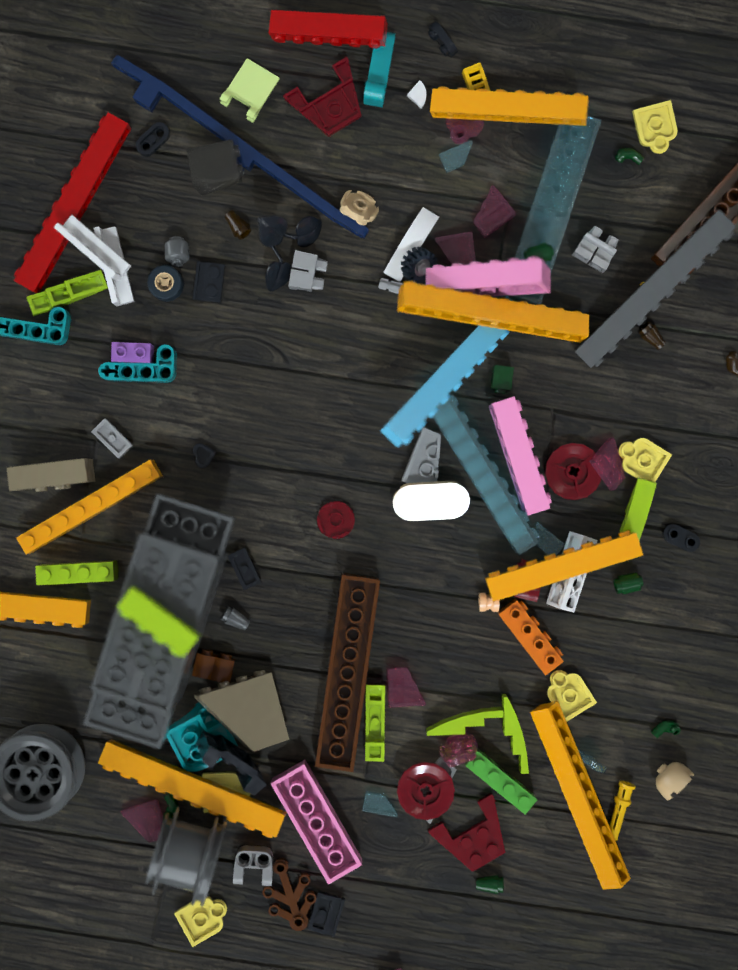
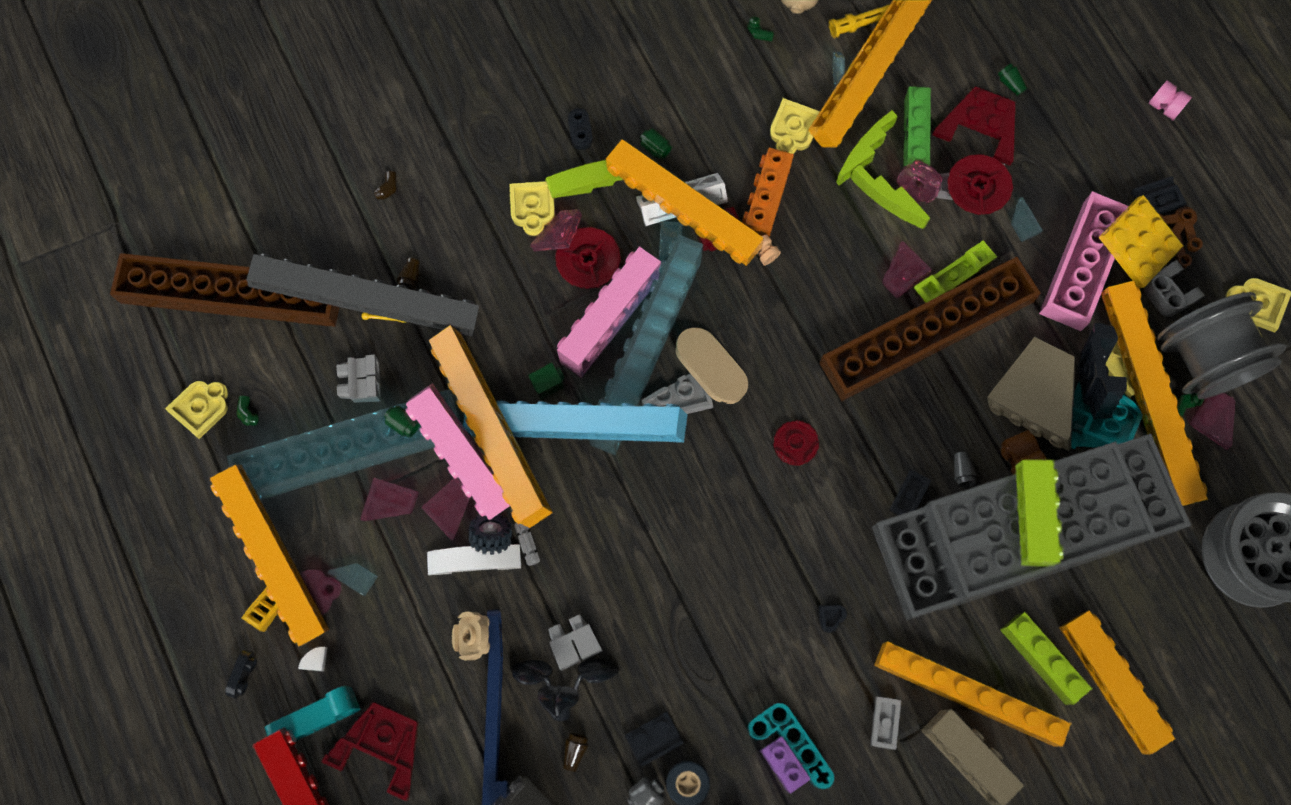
camera: 125 degrees left, 15 degrees down
none -> yellow plate [1098,195,1183,289]

